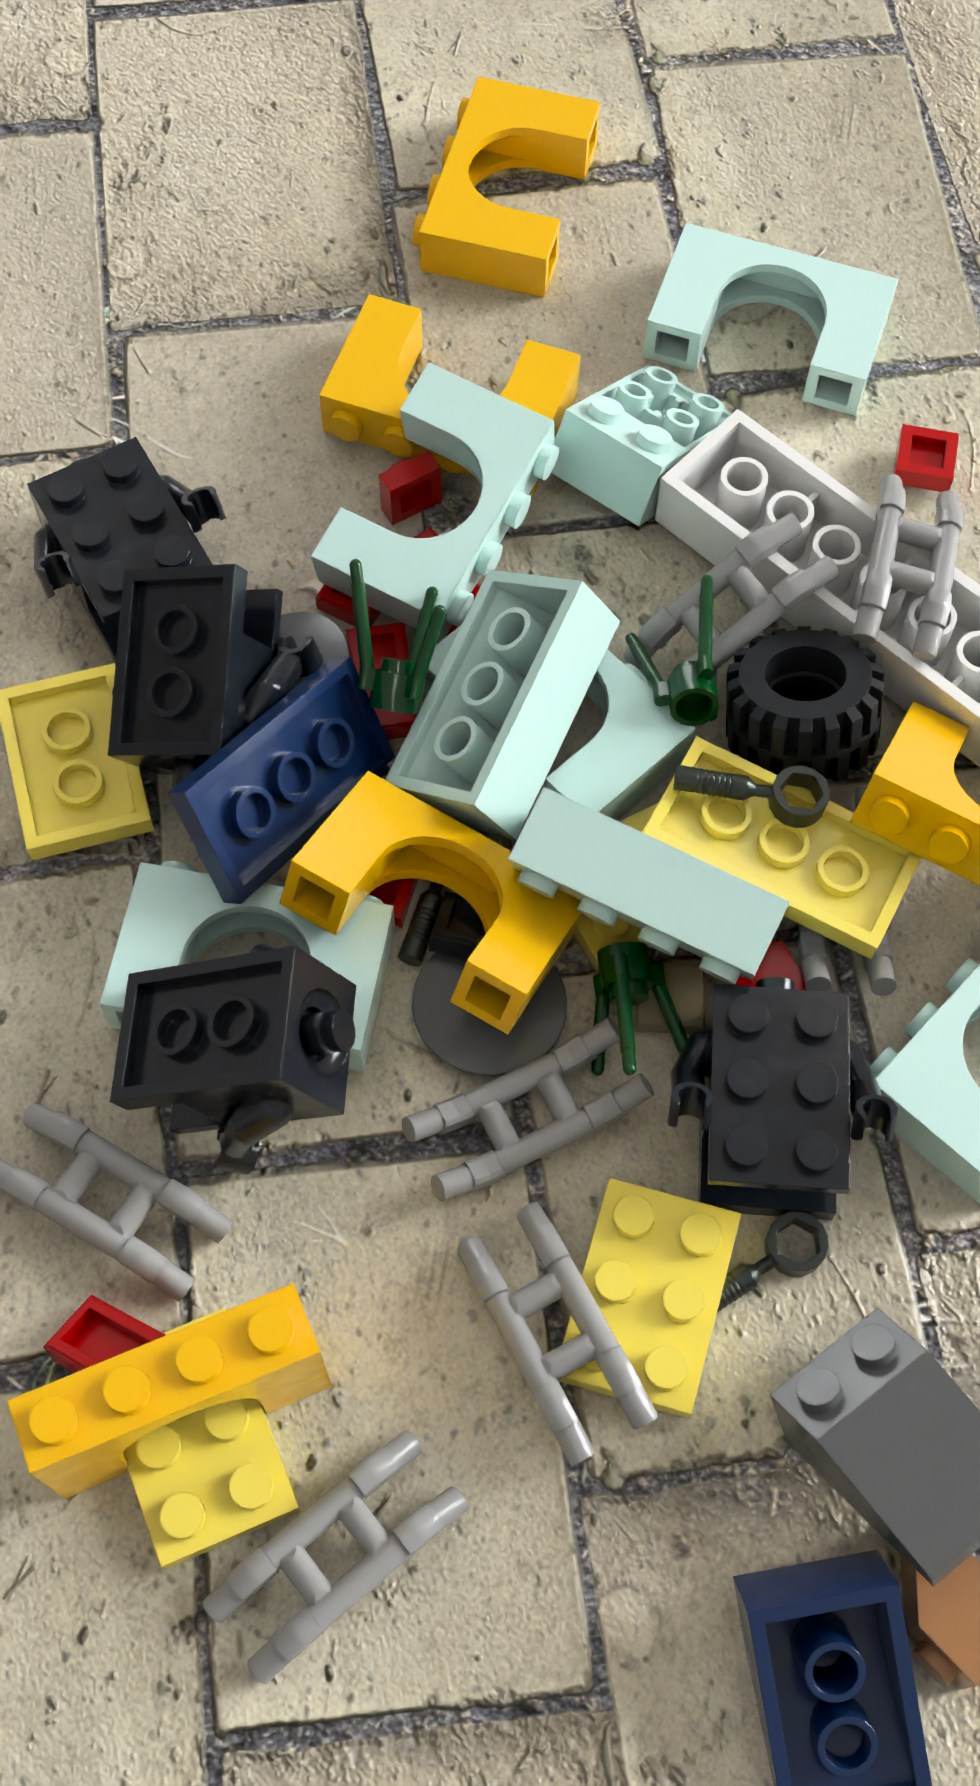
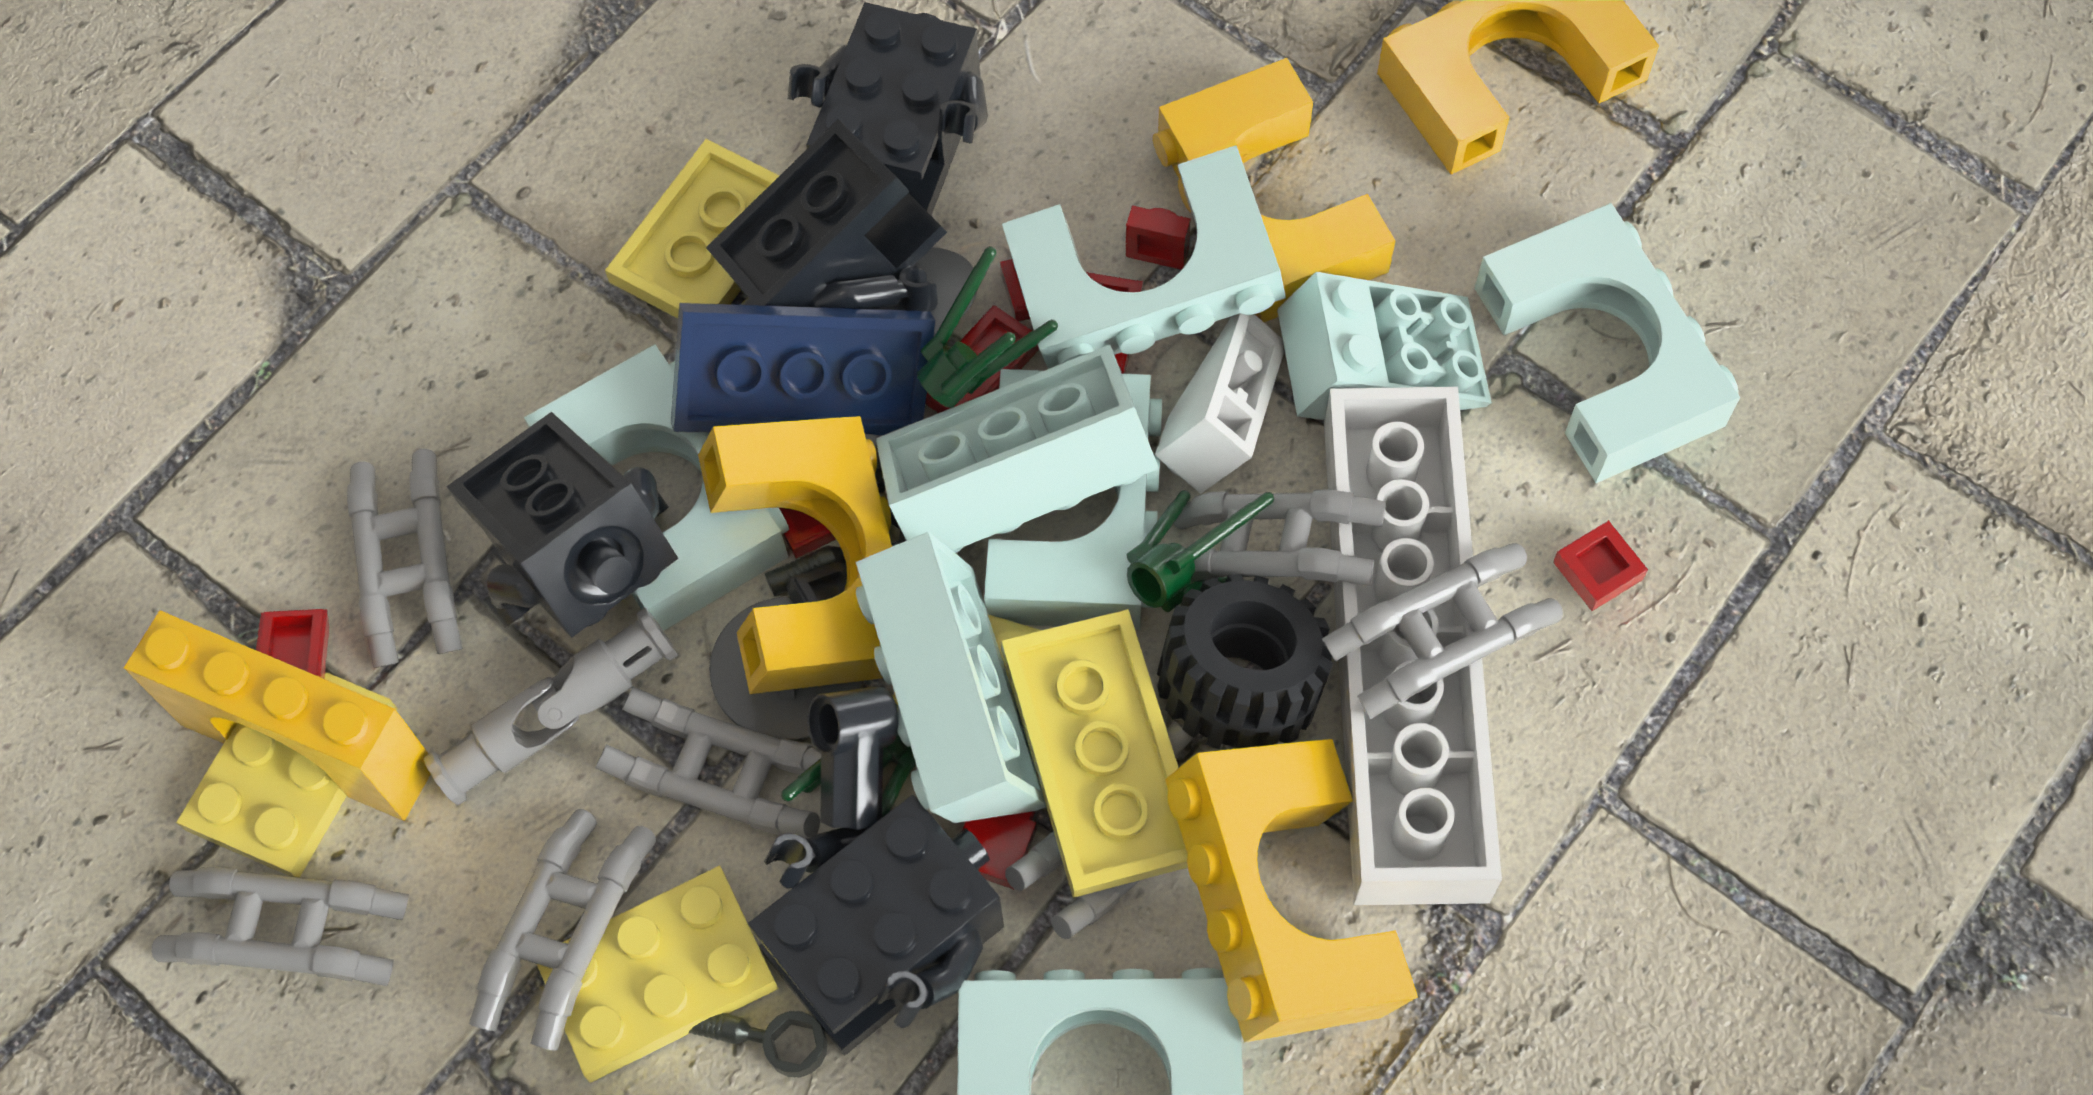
camera: 50 degrees right, 0 degrees up
pearl dark grey piece [673,765,830,828] -> none
none -> light grey piece [424,607,679,806]
none -> black piece [807,687,899,830]
none -> white slope [1155,313,1285,494]

